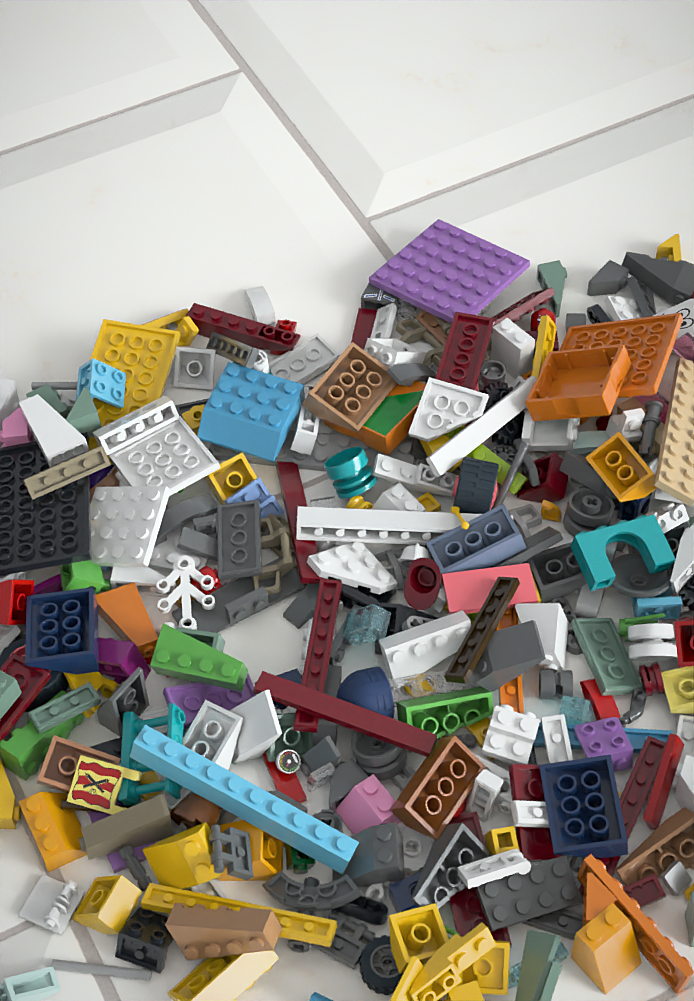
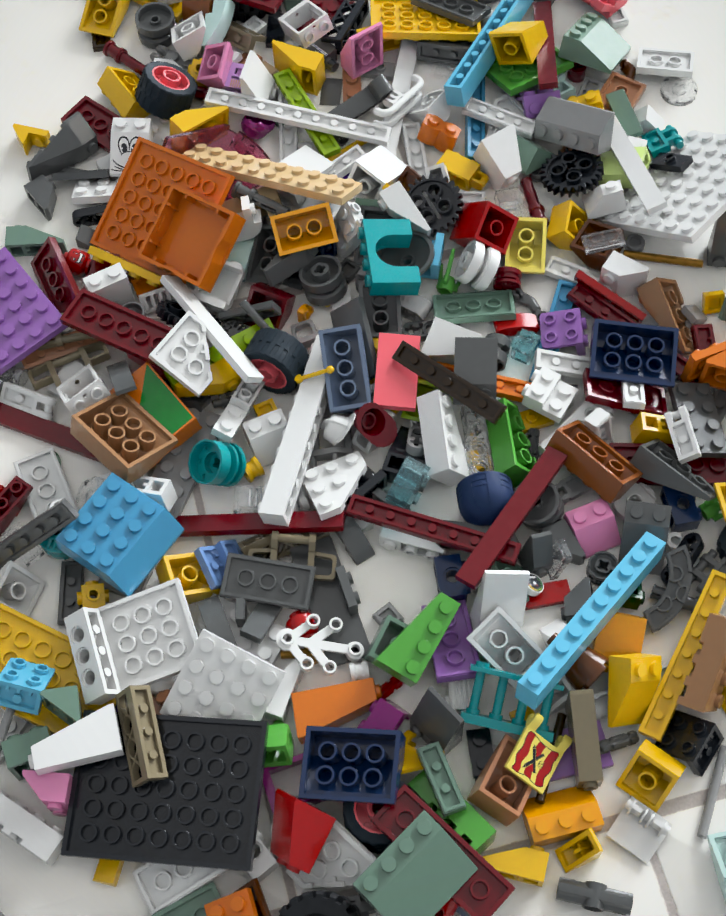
camera: 75 degrees left, 10 degrees up
dark grey plate [209,825,253,881] -> none
none -> light grey tile [372,602,404,626]
none -> yellow slope [554,828,603,873]

